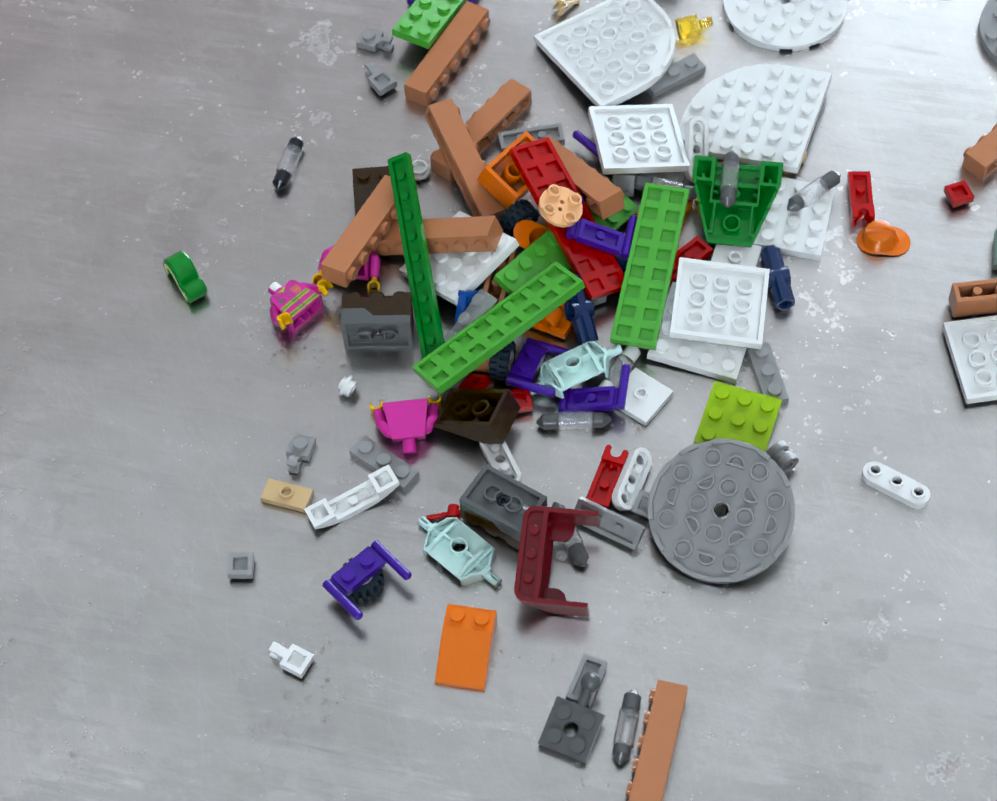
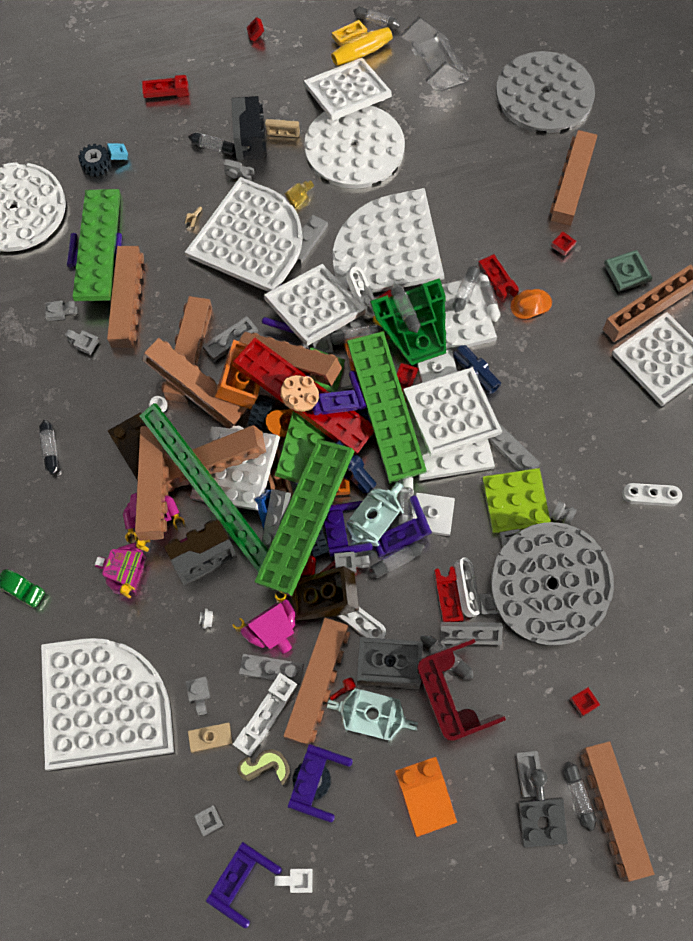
camera: 30 degrees left, 10 degrees up
none -> white plate [41,638,174,771]
none -> dark purple plate [206,842,282,928]
none -> dark tan animal [237,749,291,787]
none -> nougat brick [283,618,351,747]
none -> light grey plate [334,552,370,573]
none -> piece [477,273,501,322]
none -> red plate [570,687,600,717]

